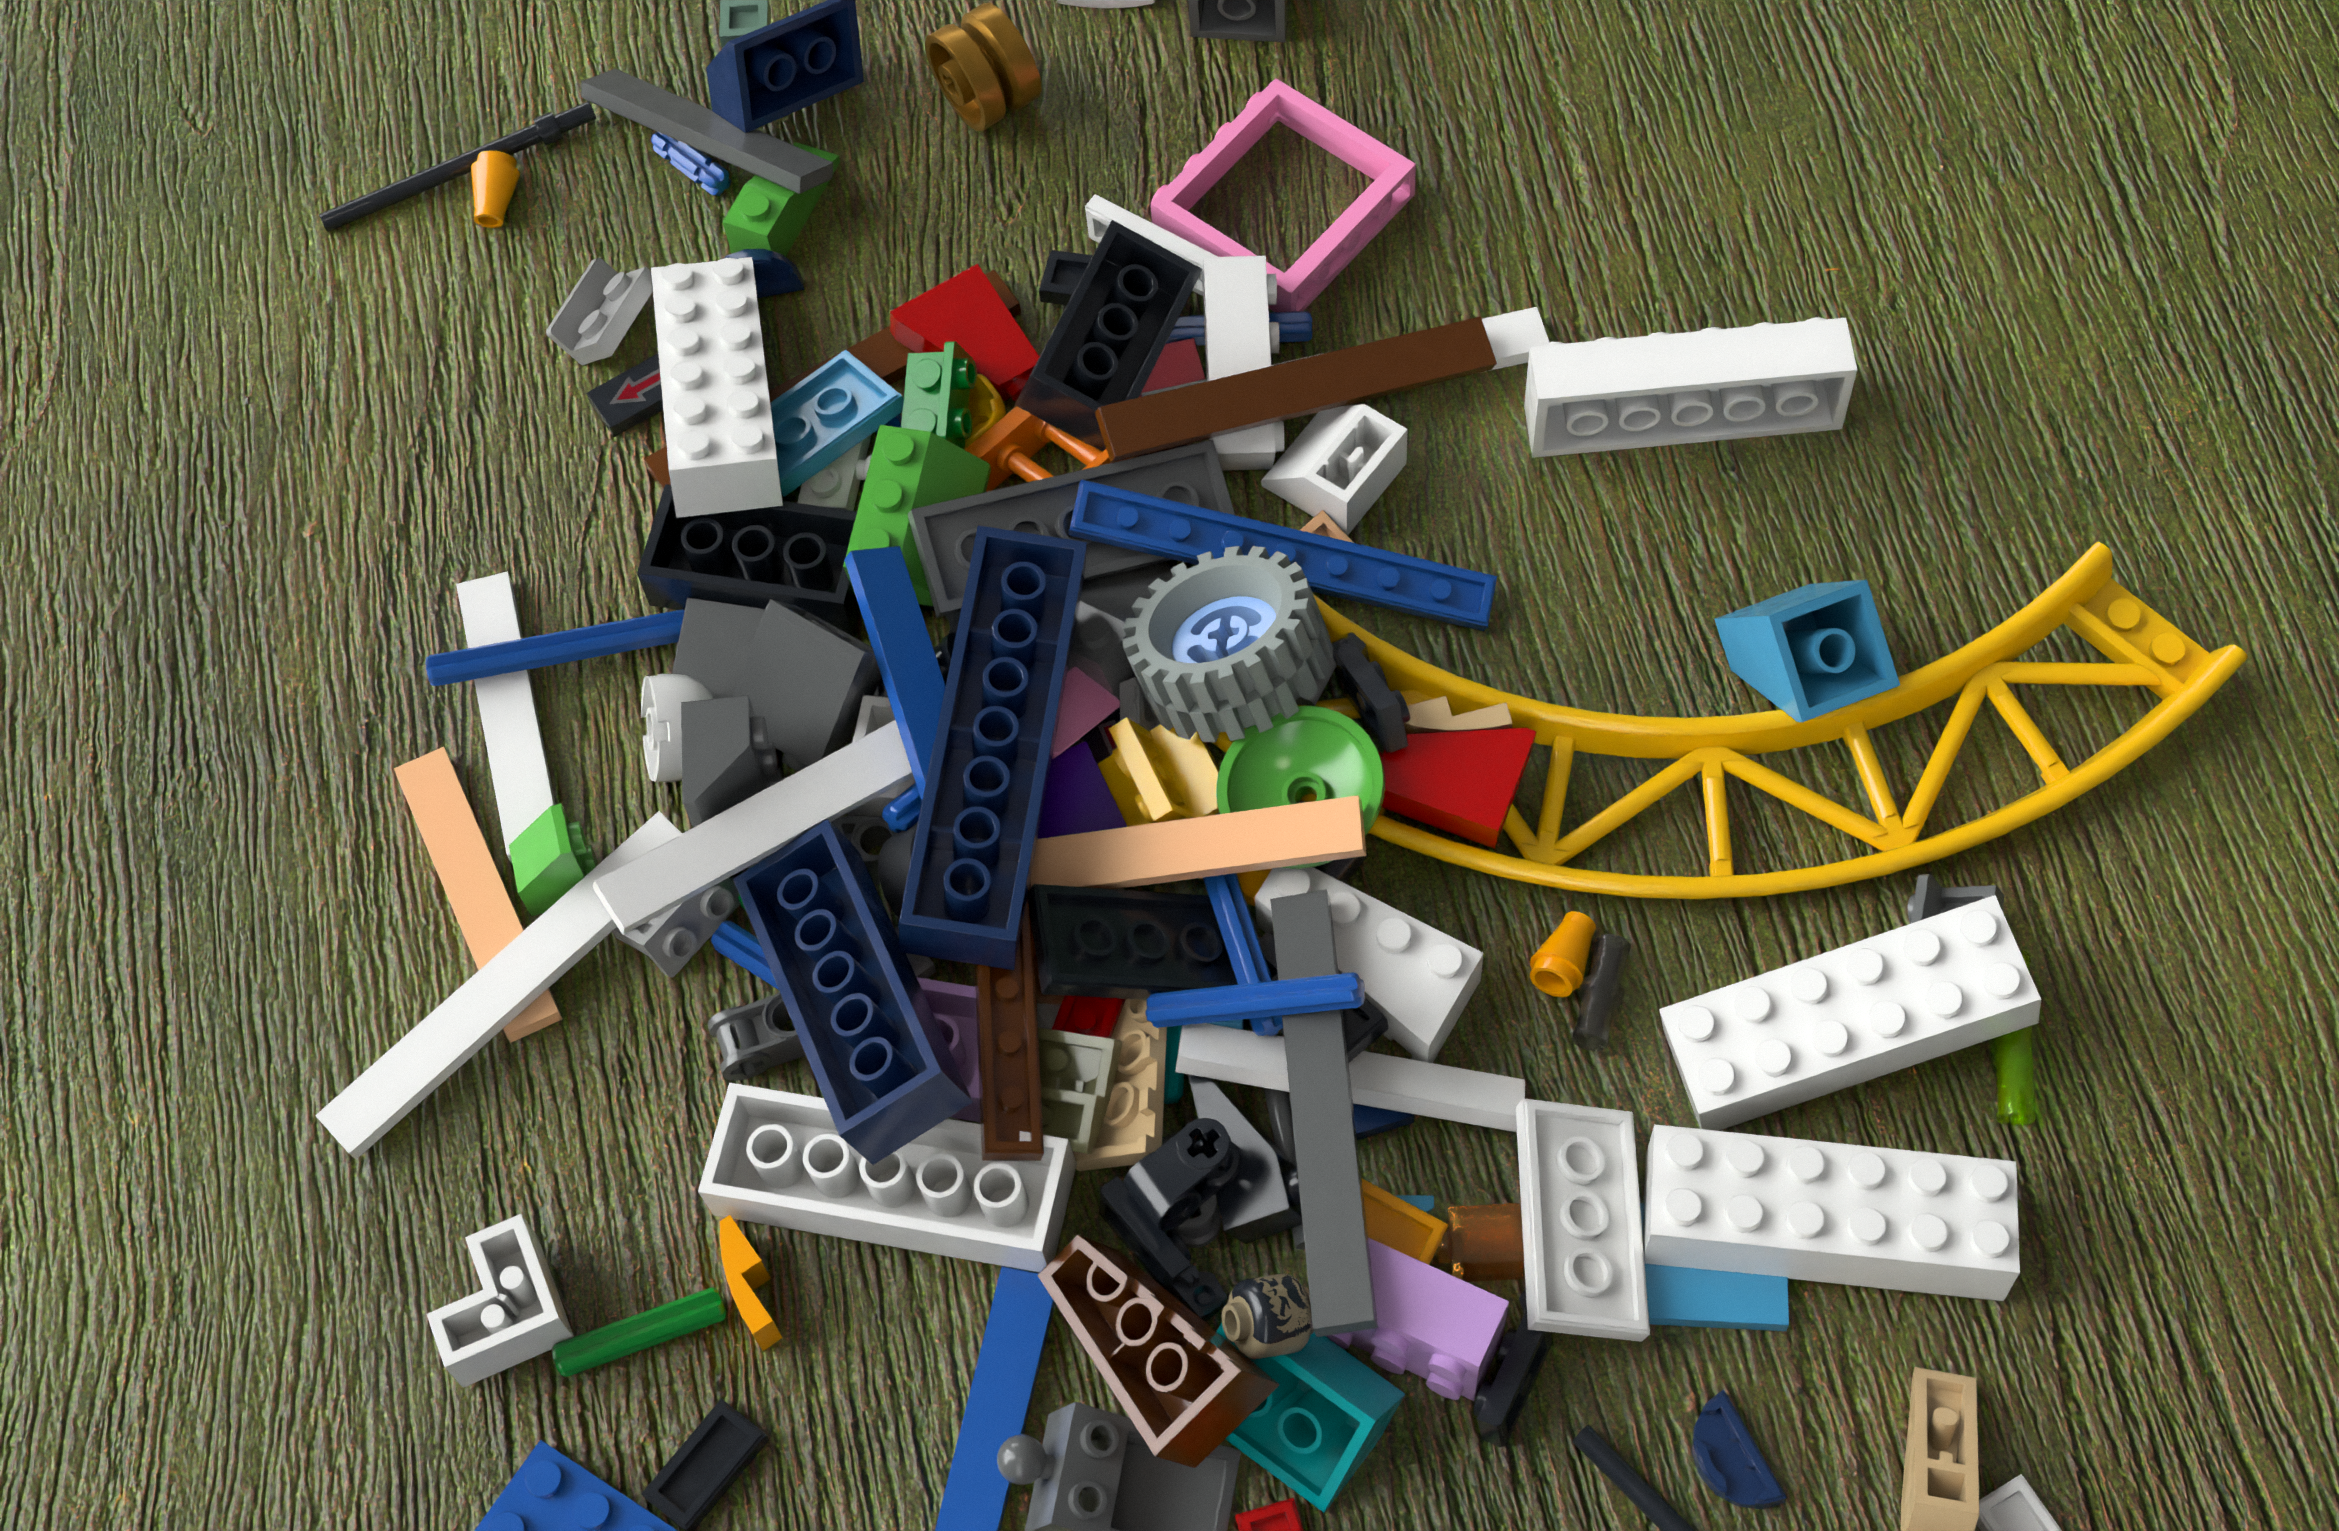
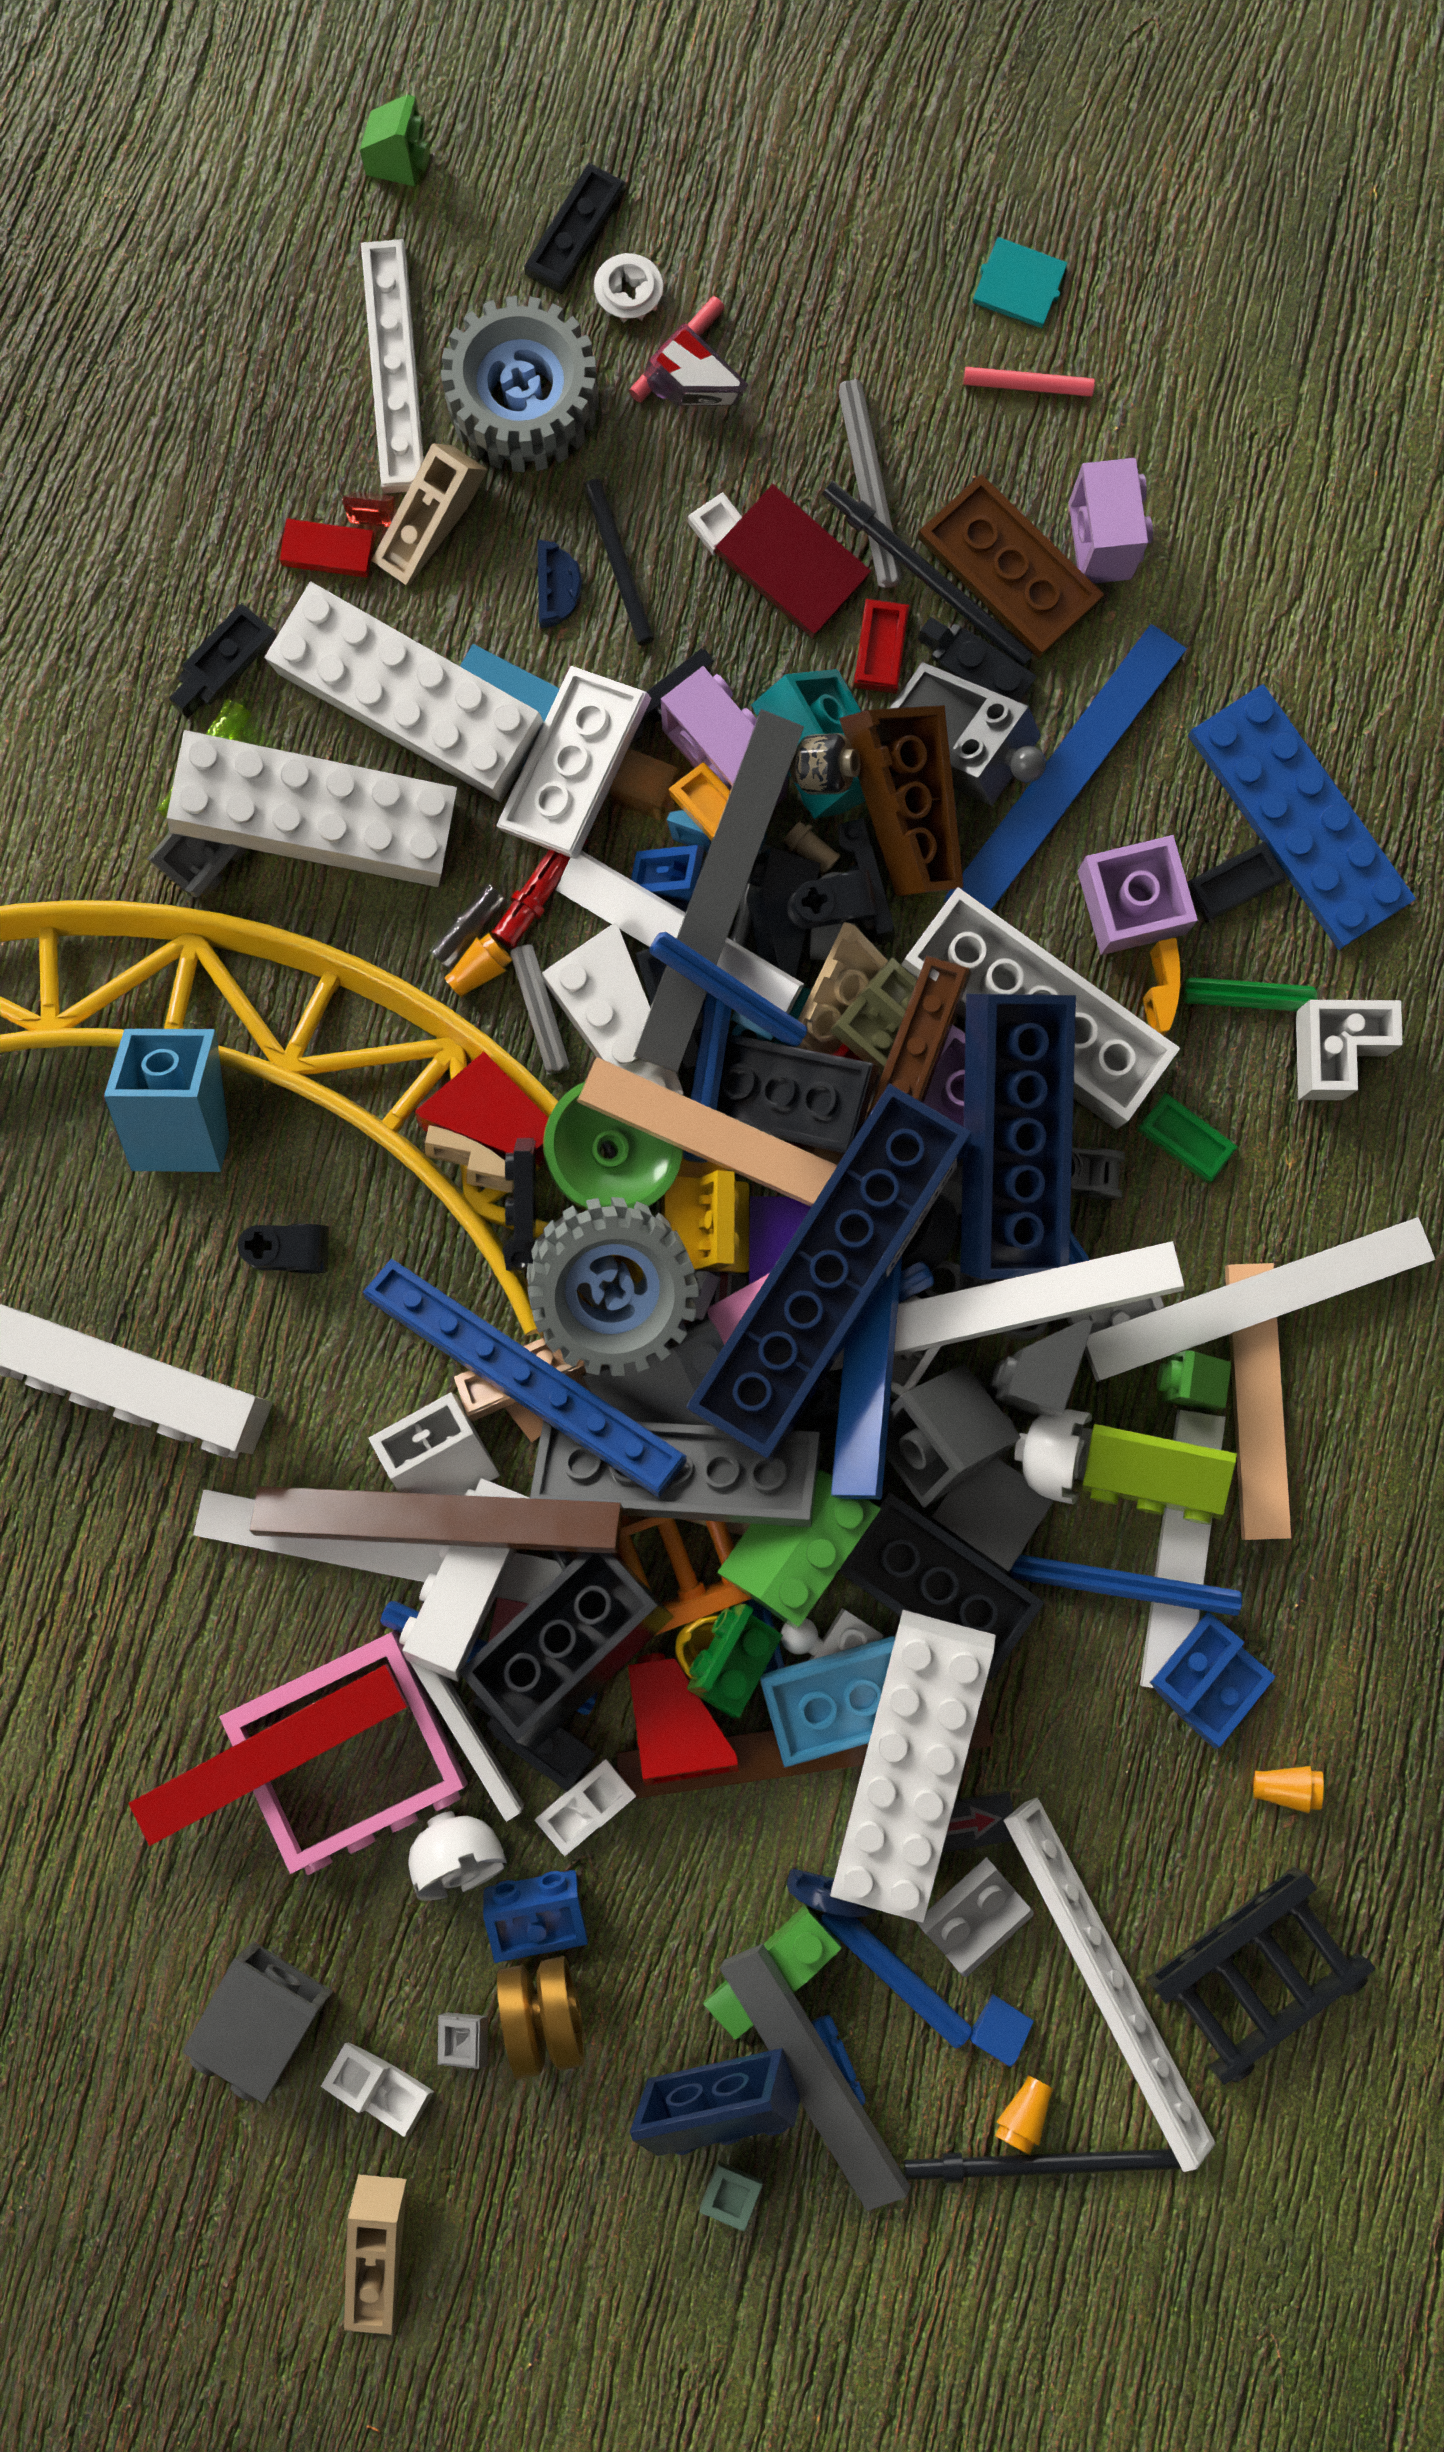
camera: 165 degrees left, 20 degrees up
none -> red tile [128,1664,408,1846]
none -> black hinge [169,603,277,719]
none -> black piece [237,1224,329,1274]
none -> red tile [279,518,375,578]
none -> clear red slope [342,492,395,527]
none -> white cylinder [408,1811,506,1901]
none -> light grey tile [438,2012,488,2069]
none -> blue bracket [483,1870,588,1963]
none -> red pin [491,838,589,949]
none -> light grey axle [510,945,570,1075]
none -> white slope [535,1759,636,1857]
none -> blue slope [631,845,704,903]
none -> tan pin [783,821,841,877]
none -> blue axle [821,1912,972,2049]
none -> blue slope [969,1994,1034,2068]
none -> white tile [1004,1798,1216,2172]
none -> lavender brick [1077,835,1198,955]
none -> lime slope [1083,1424,1237,1525]
none -> green tile [1137,1092,1238,1184]
none -> black fence [1146,1866,1376,2085]
none -> blue slope [1149,1611,1276,1749]
none -> light orange cone [1253,1766,1324,1814]

